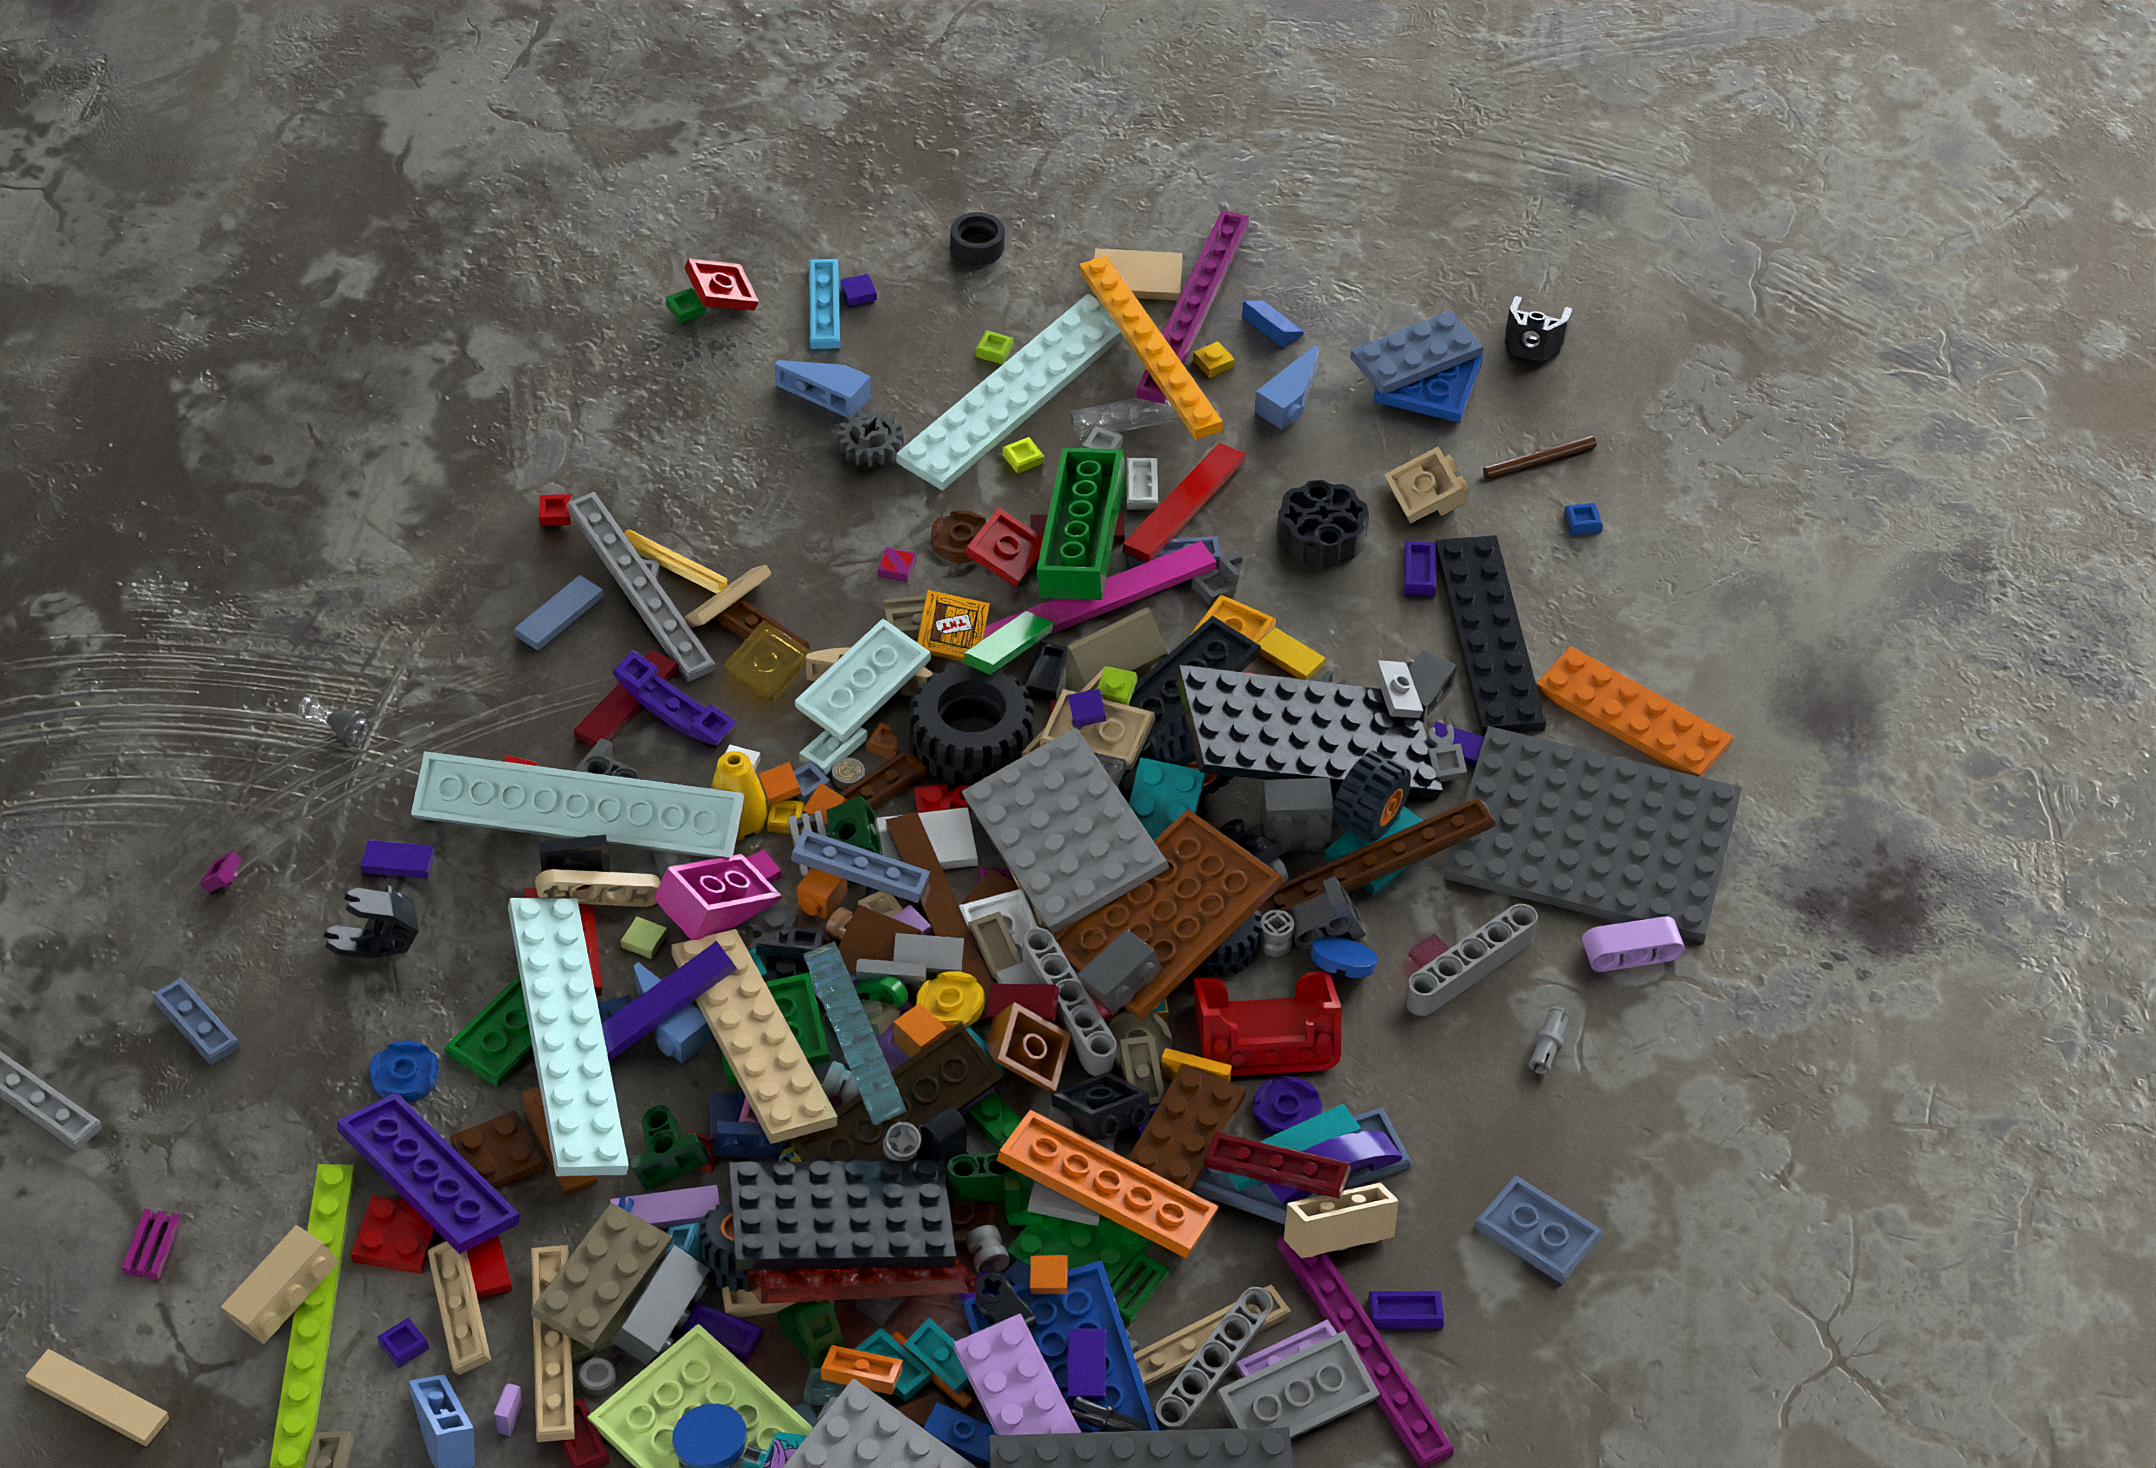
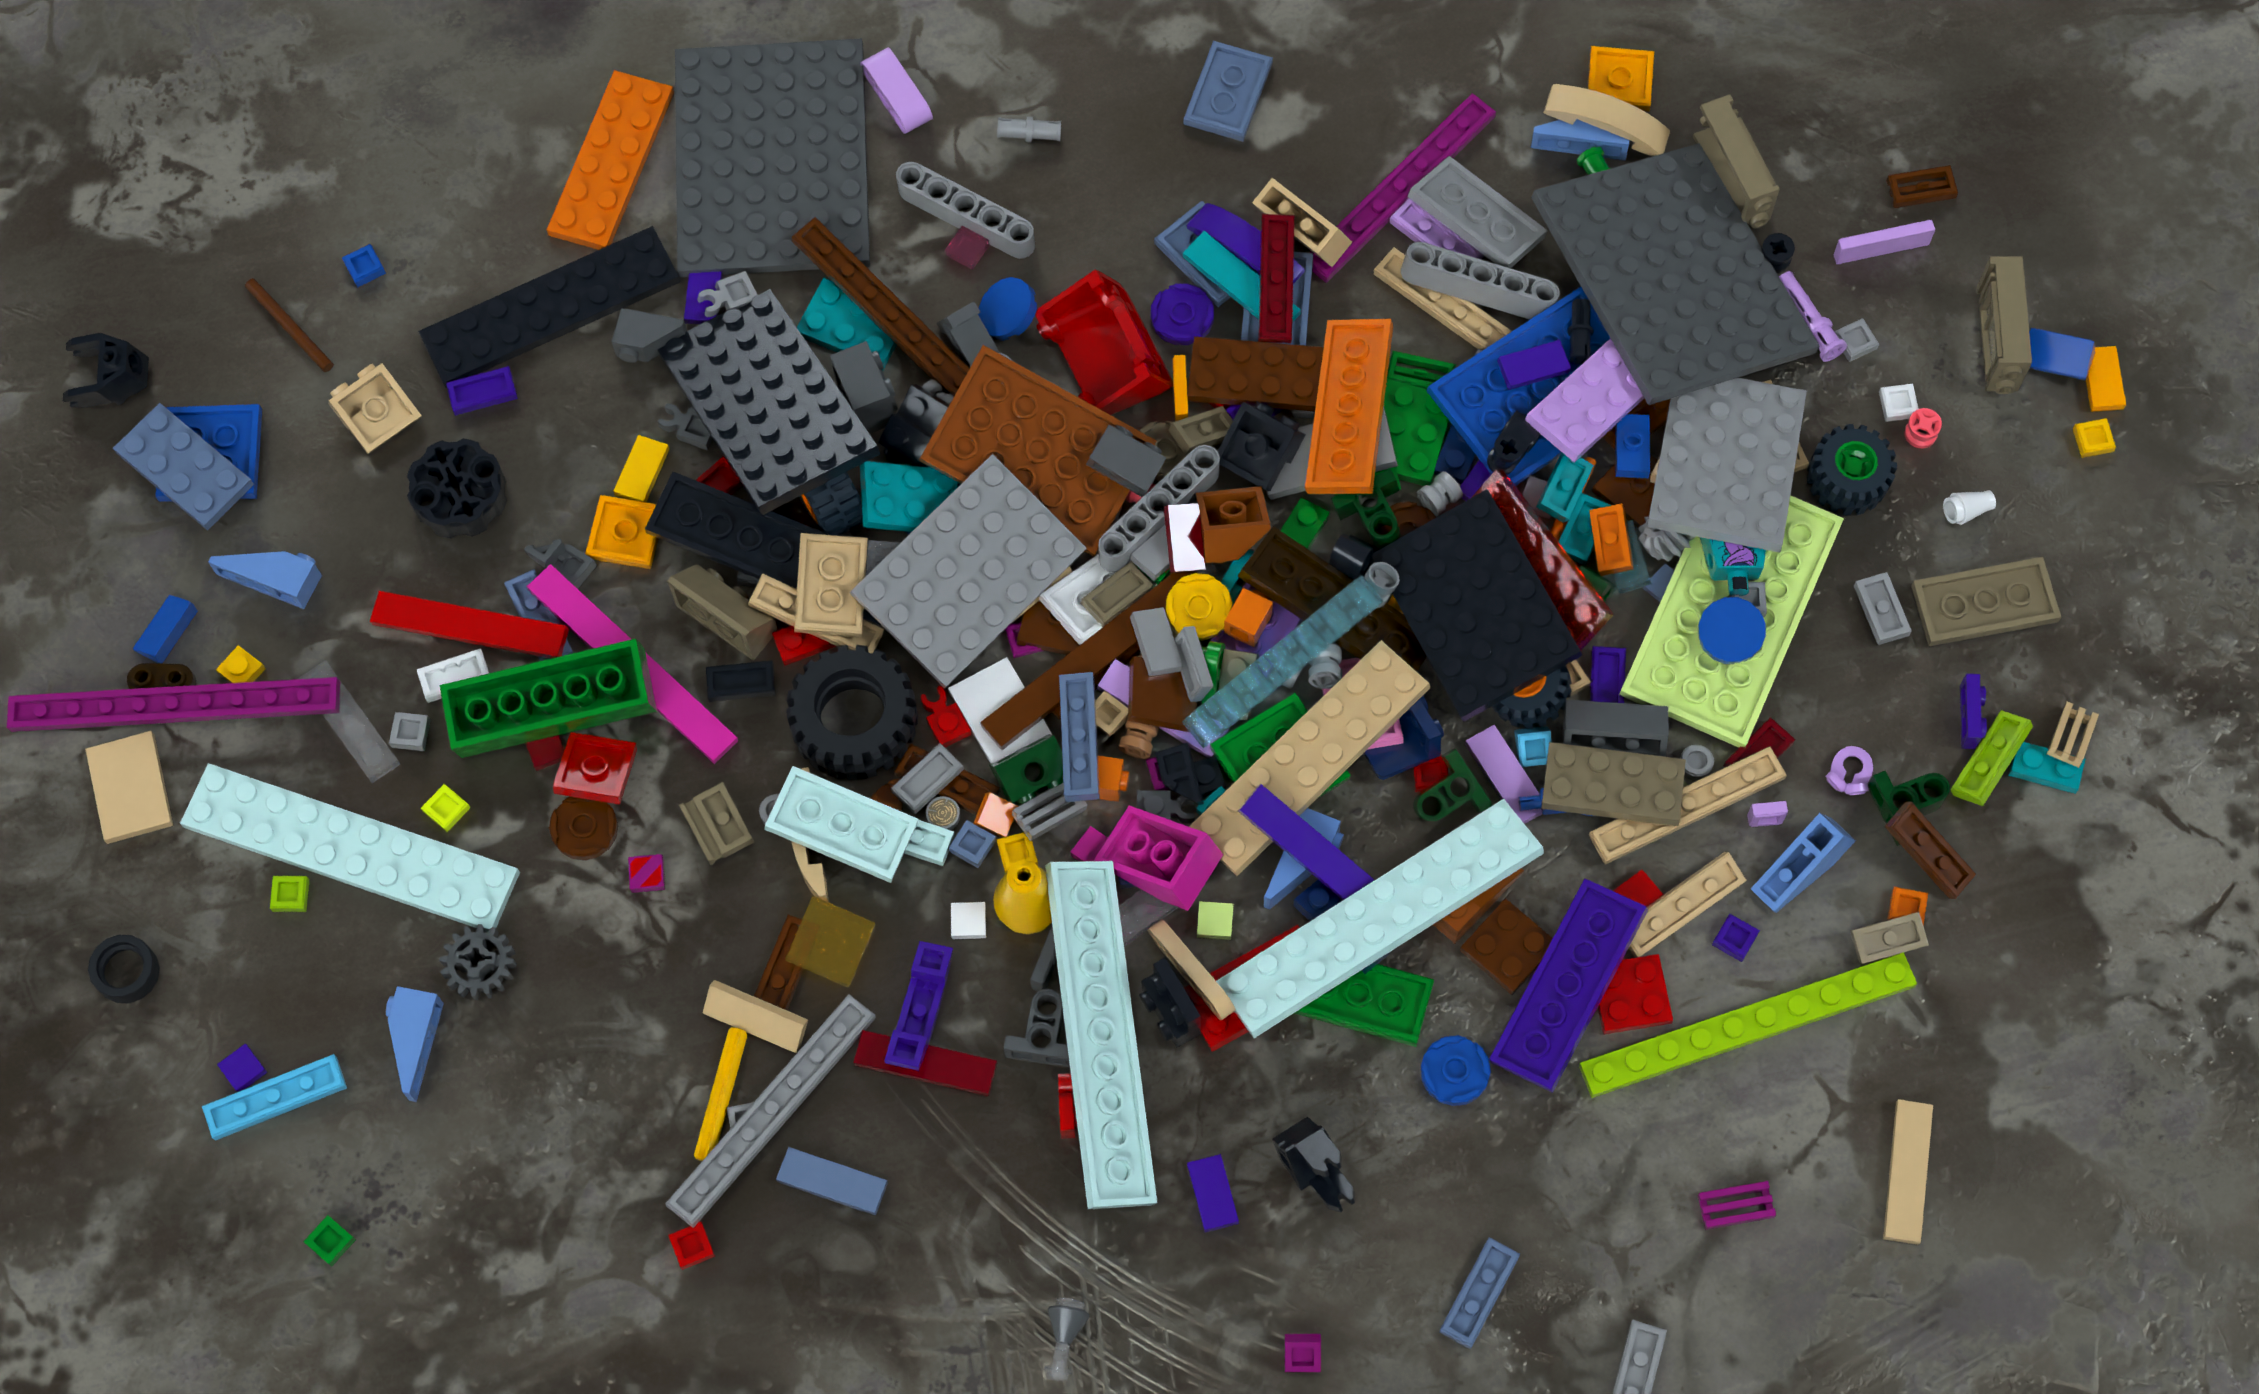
camera: 105 degrees left, 20 degrees up
tan brick [221,1225,339,1345] -> none
red plate [684,259,759,311] -> none
orange tile [759,762,802,805] -> none
tile [917,590,990,662] -> none
tile [963,611,1054,675] -> none
orange tile [1030,1255,1068,1294] -> none
dark purple tile [1068,689,1107,728] -> none
light orange plate [1079,256,1223,440] -> none
lime plate [1097,666,1138,705] -> none
black wheel [1332,751,1411,843] -> none
dark purple tile [1368,1291,1444,1329] -> none
plate [1373,660,1423,718] -> none
none -> dark brown plate [127,663,196,689]
none -> light grey tile [891,743,964,814]

